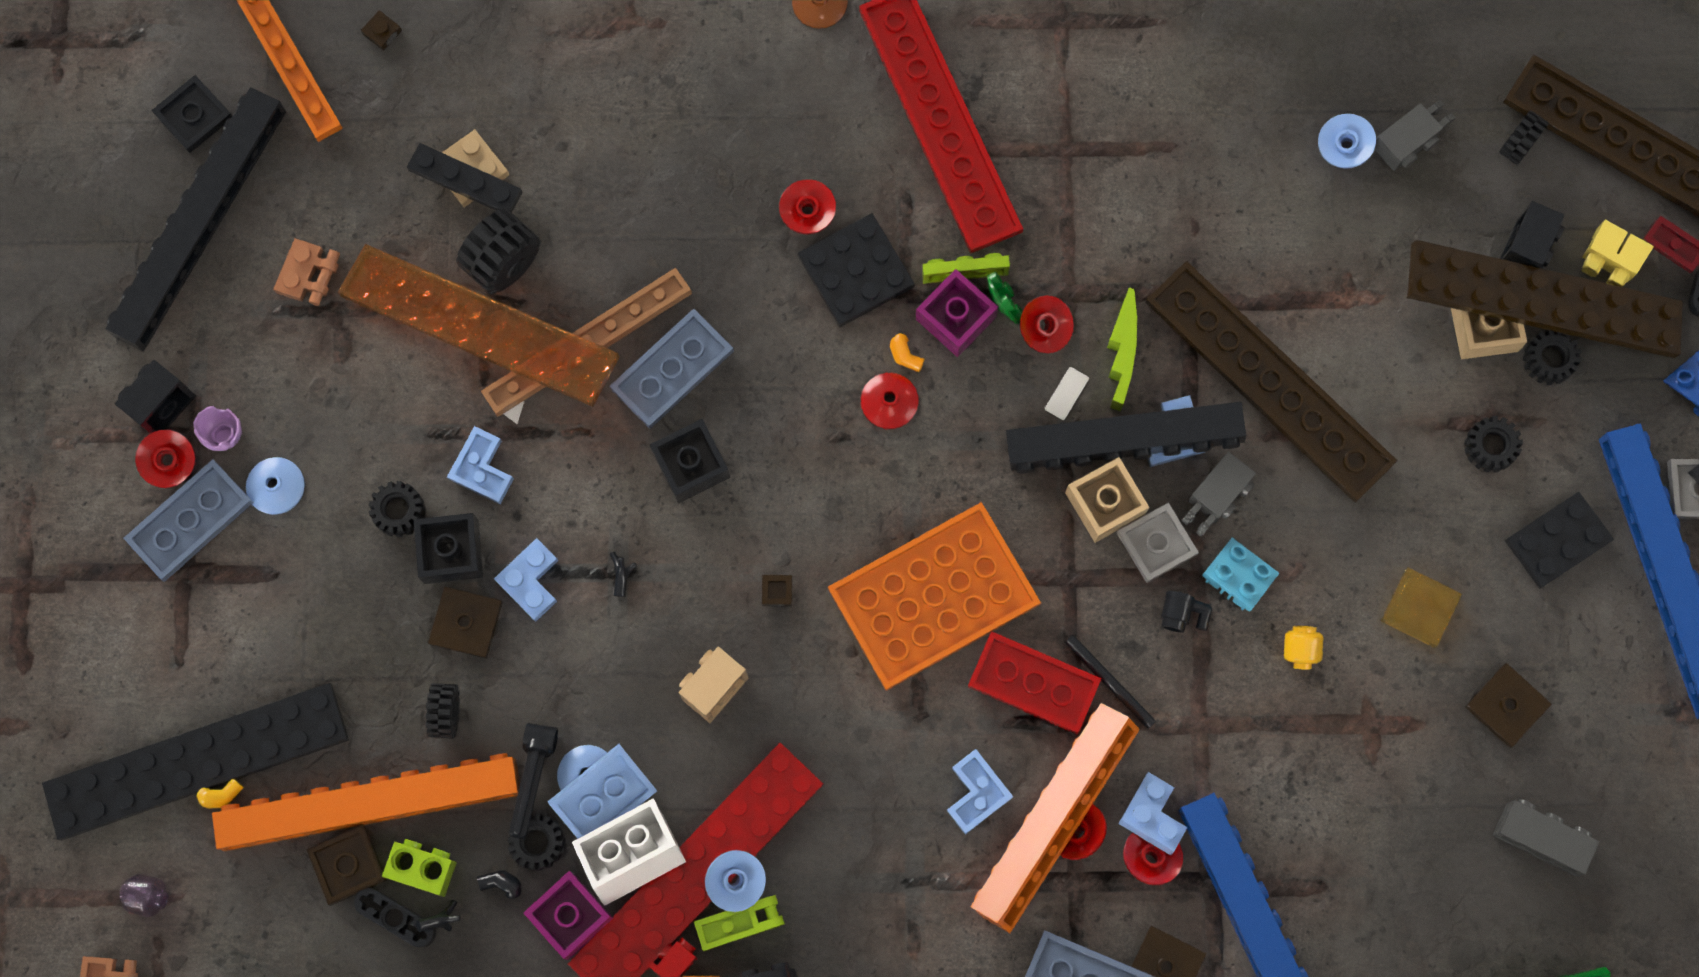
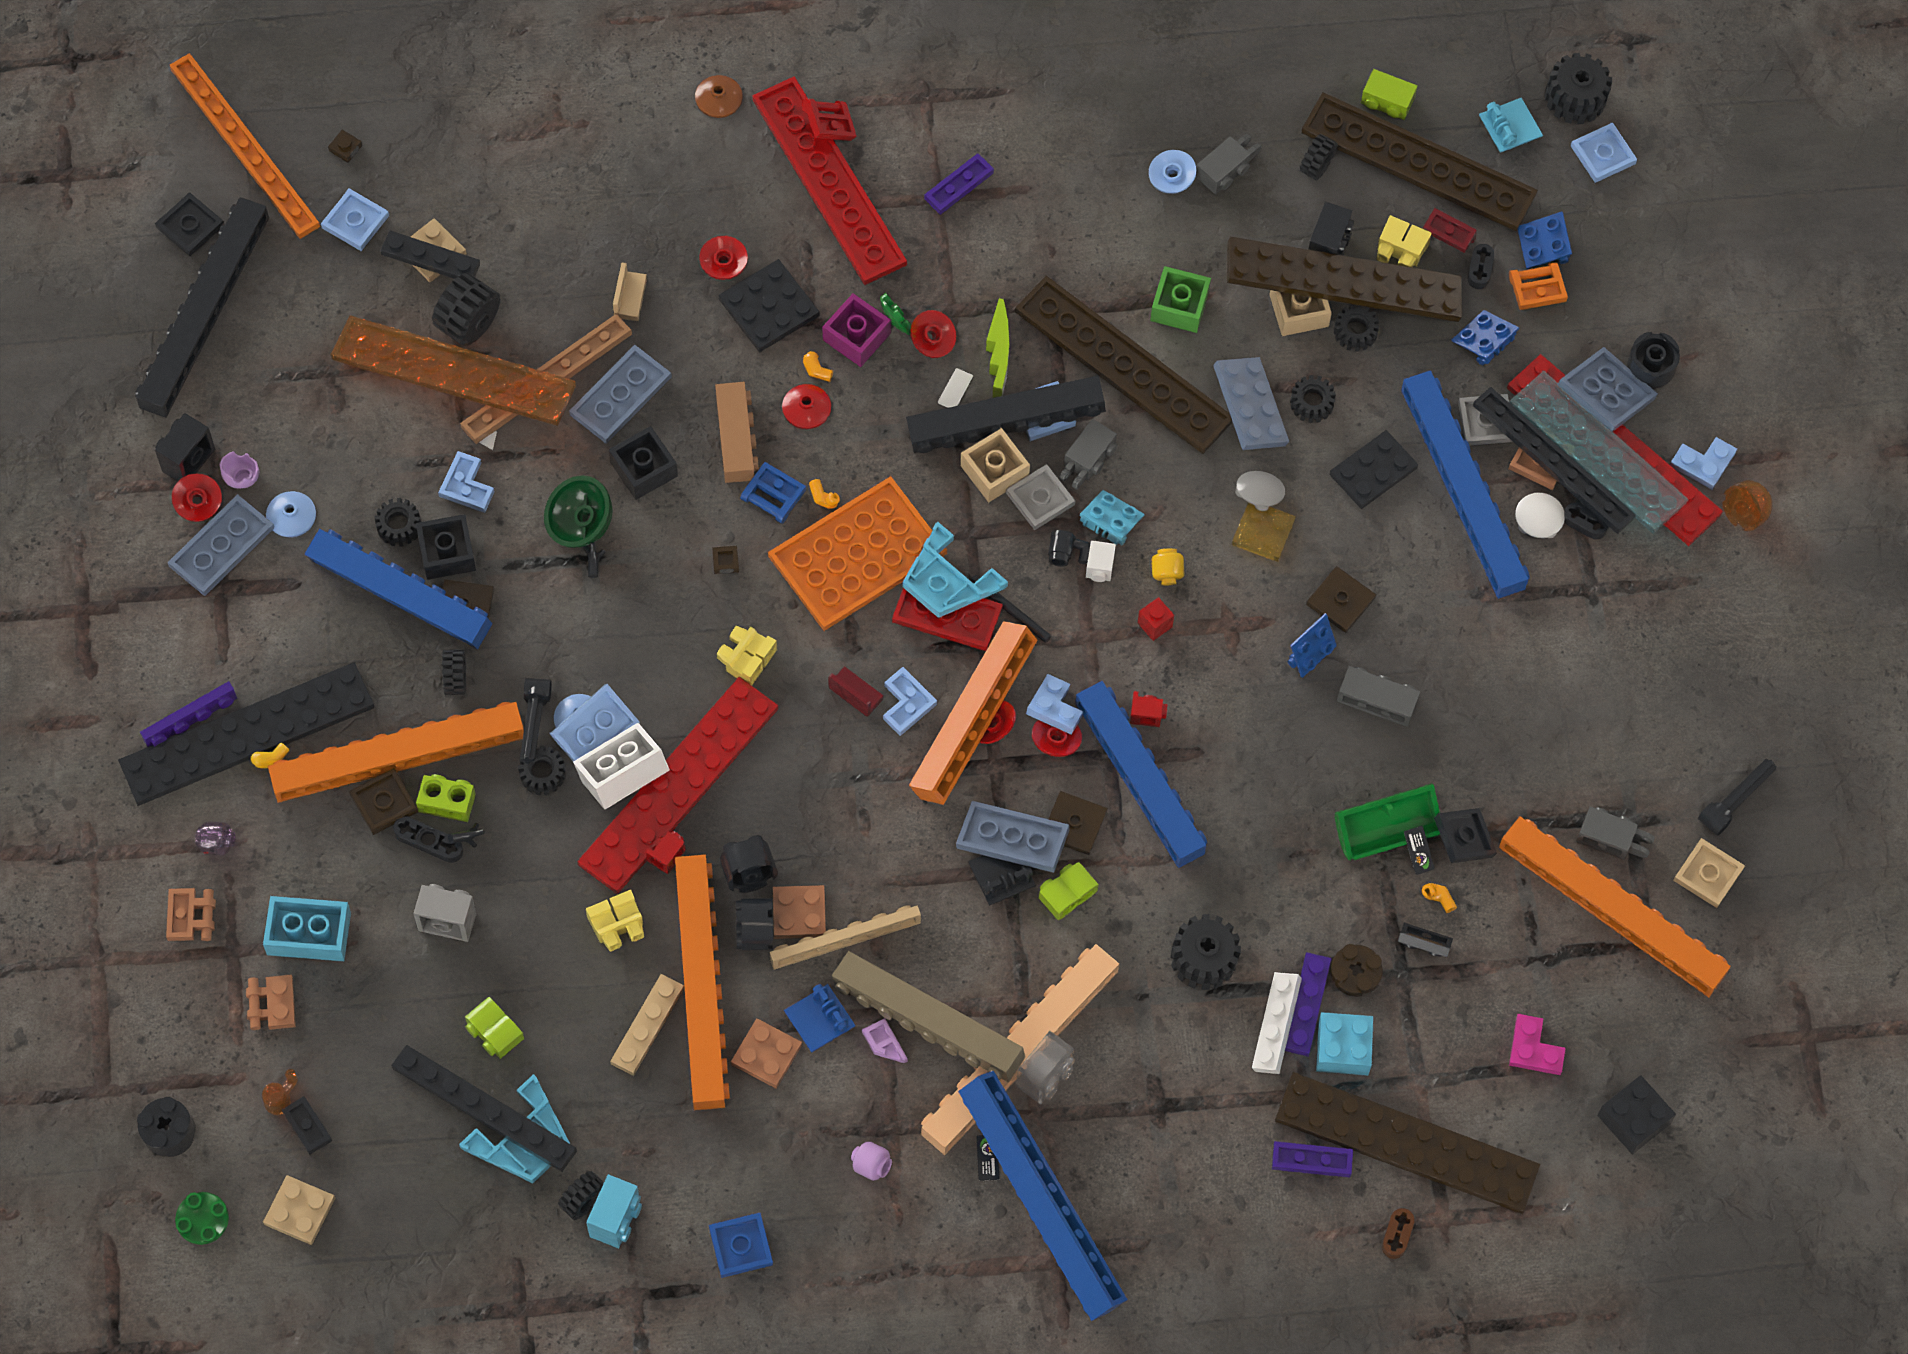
camera: 10 degrees left, 10 degrees down
nougat plate [273,238,340,306] -> none
black arm [477,870,522,899] -> none
light blue plate [494,538,558,622] -> none
magenta brick [523,871,613,960] -> none
tan brick [678,646,749,723] -> none
lime plate [694,895,785,952] -> none
light blue dish [705,850,766,912] -> none
lime plate [922,253,1010,284] -> none
none -> dark purple plate [140,681,237,747]
none -> blue brick [305,528,493,649]
none -> light blue plate [321,188,389,251]
none -> dark green hat [544,475,613,548]
none -> tan panel [613,263,647,321]
none -> medium nougat brick [715,382,759,483]
none -> light yellow hips [717,626,777,686]
none -> blue plate [740,462,806,524]
none -> red plate [802,98,857,141]
none -> light orange arm [809,479,840,509]
none -> dark red panel [828,666,883,717]
none -> medium azure wing [902,522,1008,618]
none -> dark purple plate [924,153,994,215]
none -> white brick [1086,541,1116,582]
none -> red brick [1130,691,1168,727]
none -> red brick [1138,597,1174,641]
none -> bright green brick [1150,266,1211,333]
none -> sand blue plate [1213,357,1289,450]
none -> light grey dish [1235,471,1285,511]
none -> blue hinge [1287,613,1337,678]
none -> lime brick [1361,69,1417,120]

